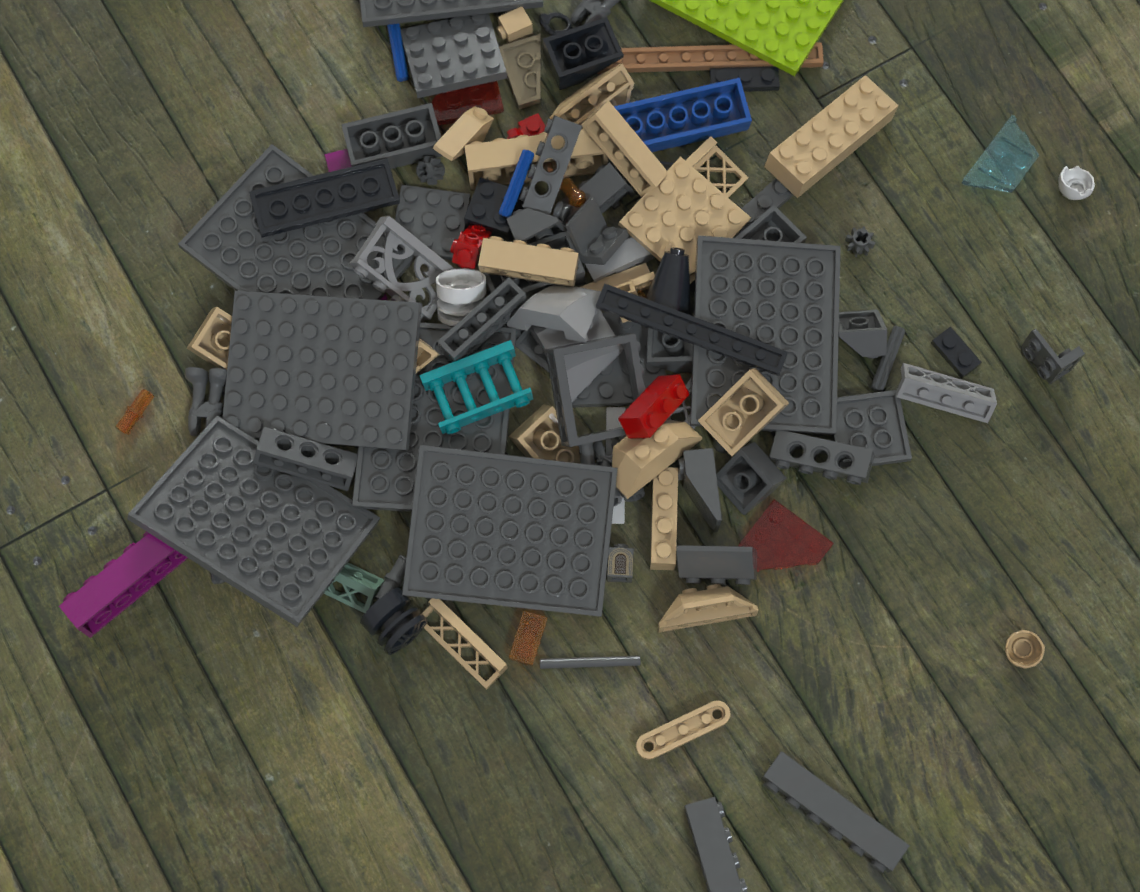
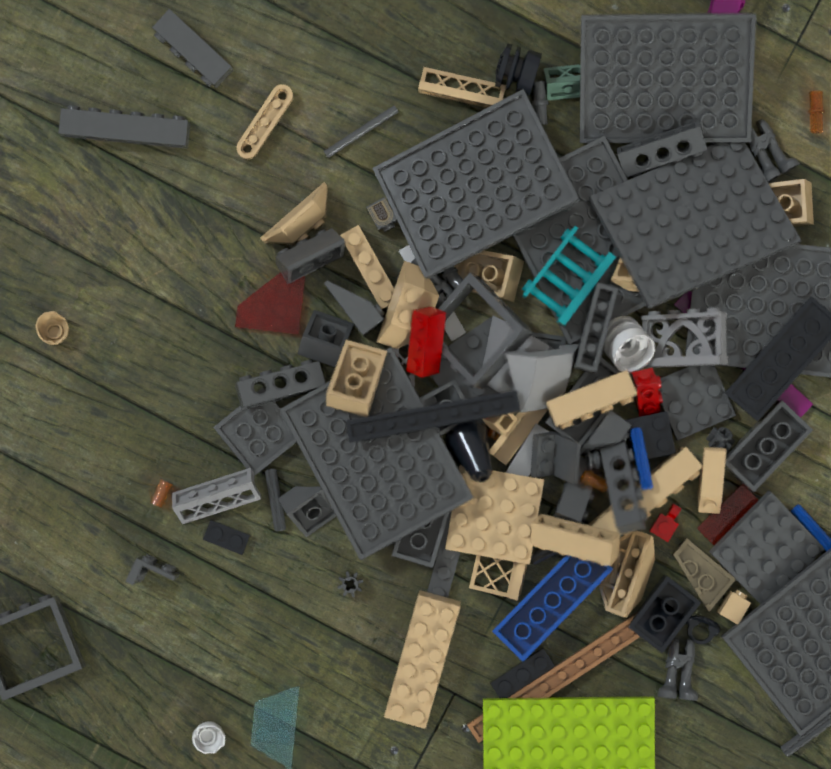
camera: 150 degrees right, 15 degrees up
clear orange plate [509,611,548,667] -> none
none -> clear orange pin [150,479,172,508]

